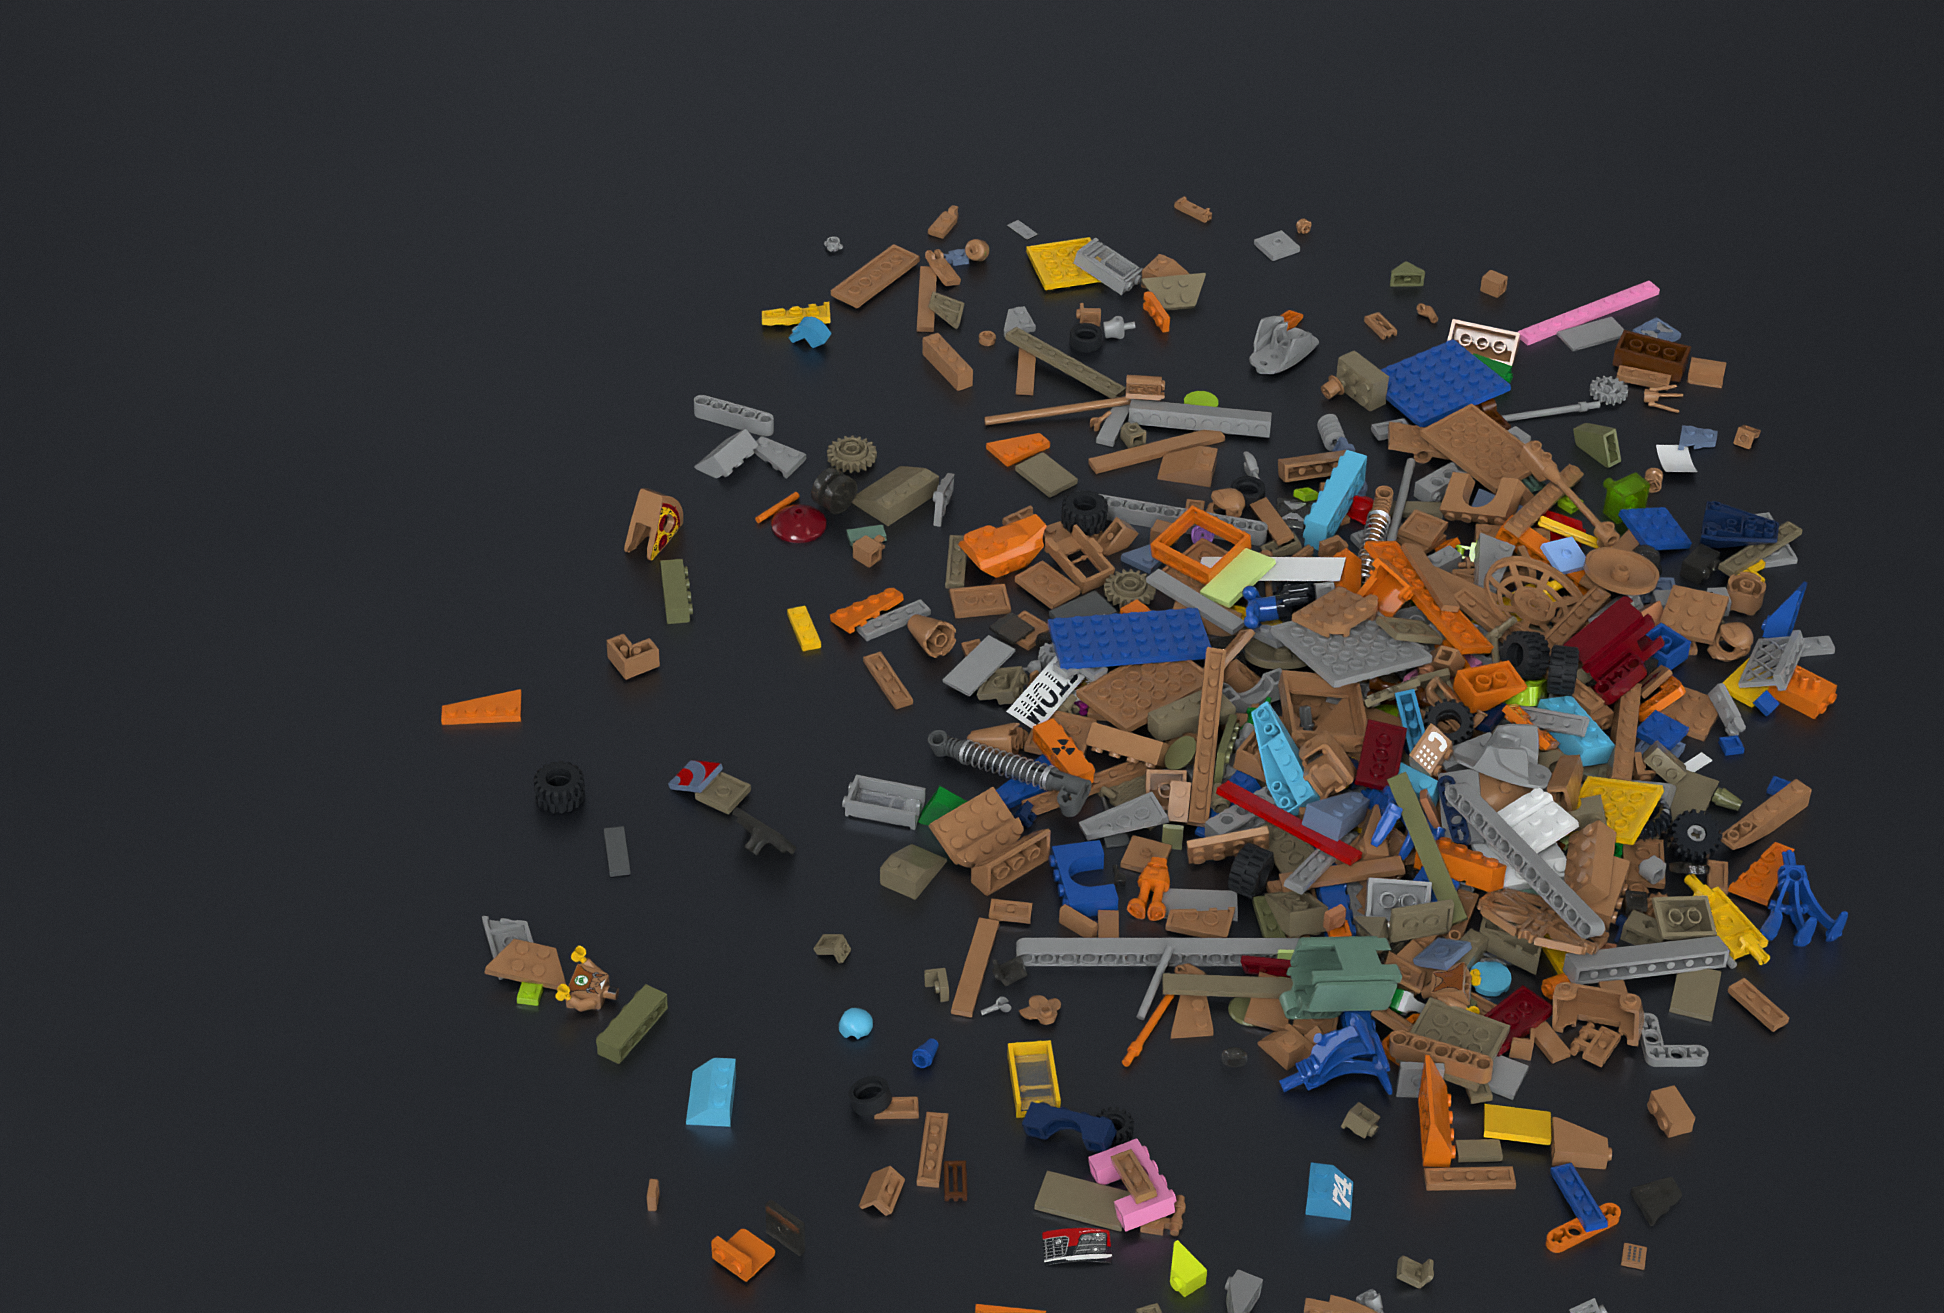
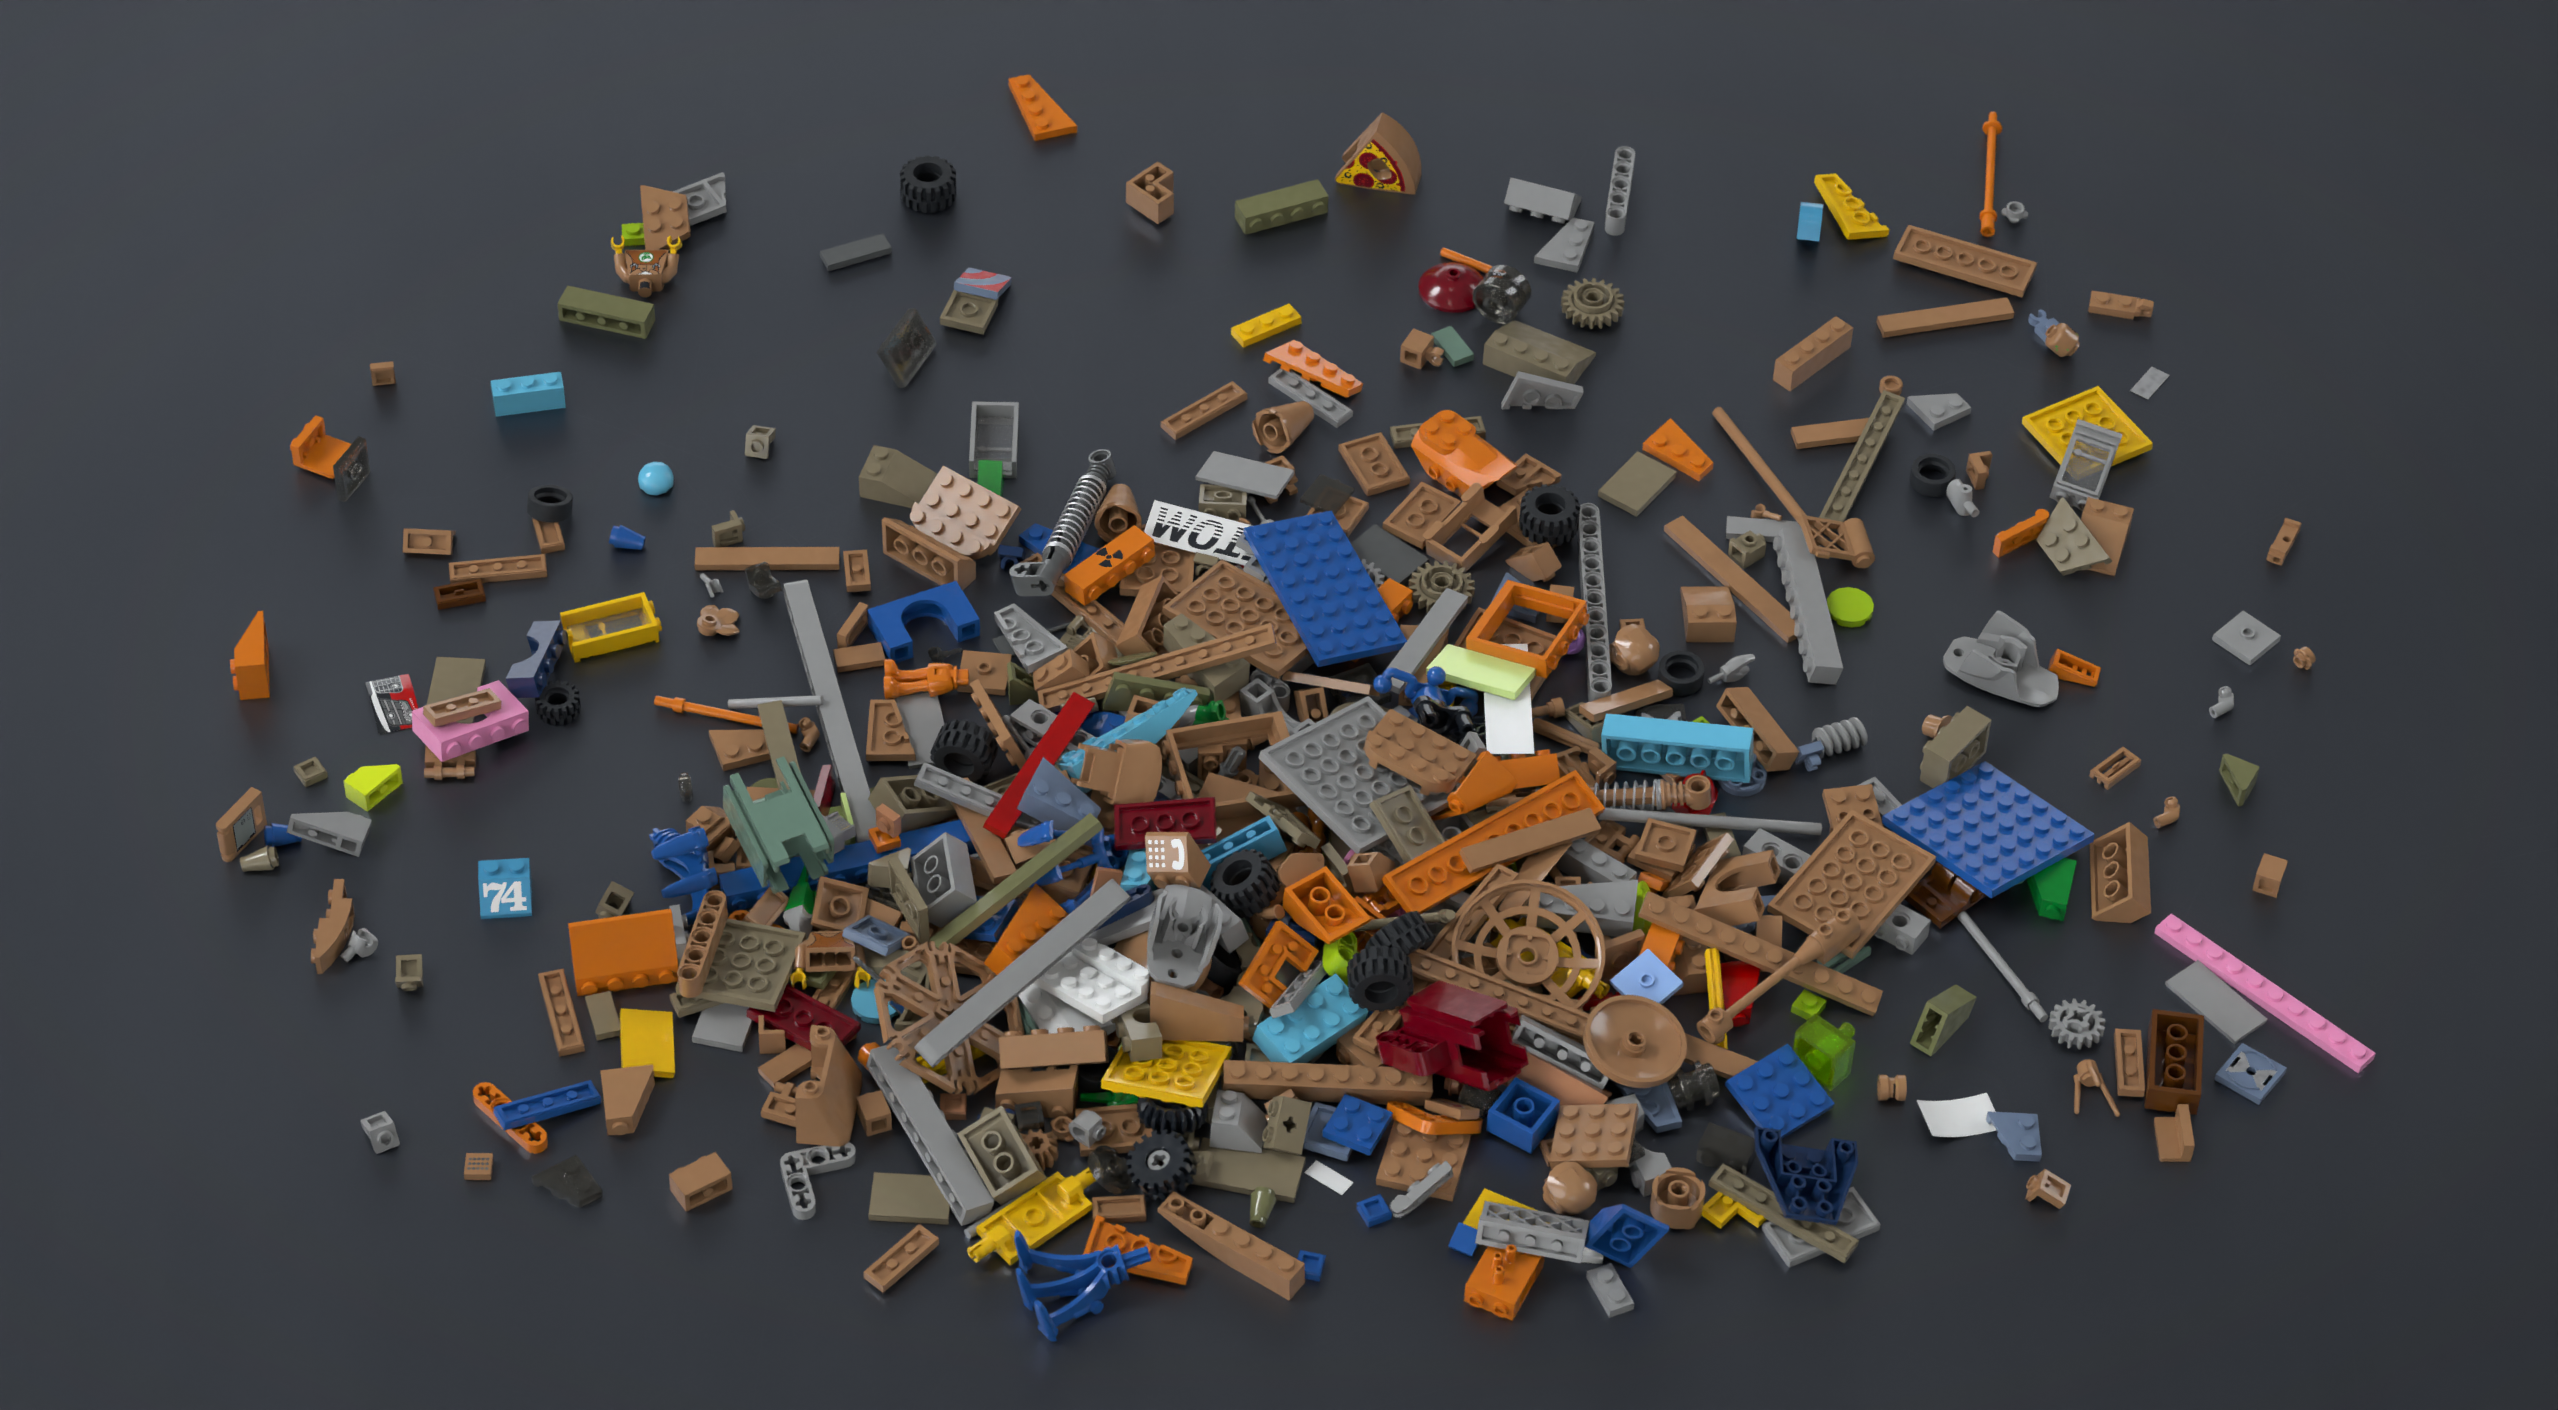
camera: 75 degrees right, 5 degrees up
medium nougat hinge [925,249,961,286] -> none
dark tan wing [928,291,965,329] -> none
none -> medium nougat plate [1662,832,1734,898]
none -> orange bar [1979,111,2002,237]
none -> light grey arm [2209,686,2234,718]

